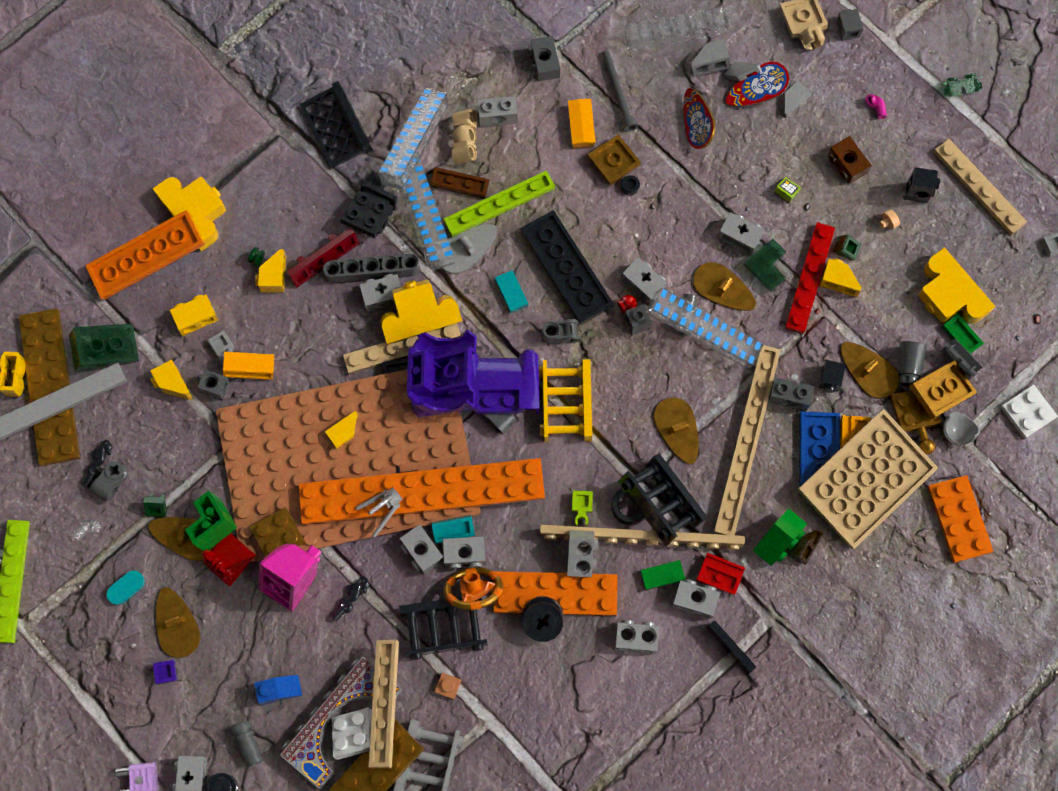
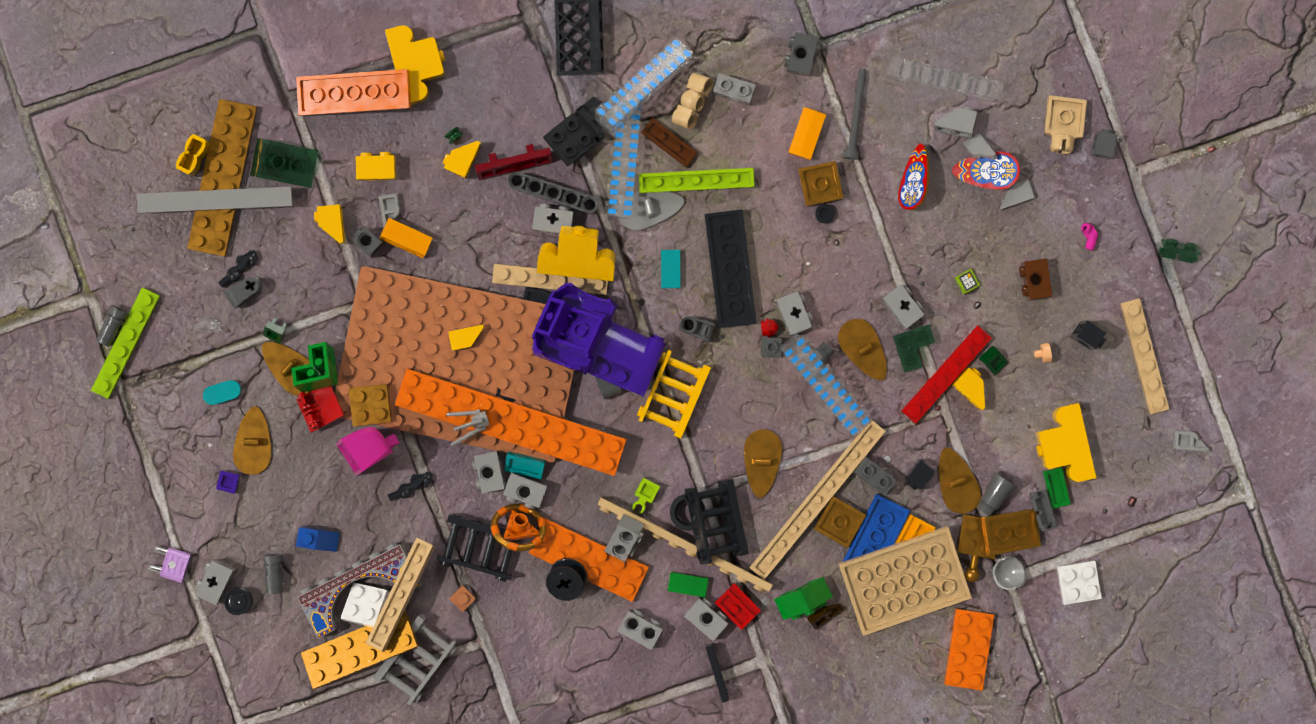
camera: 25 degrees right, 15 degrees up
none -> pearl gold plate [814,496,866,548]

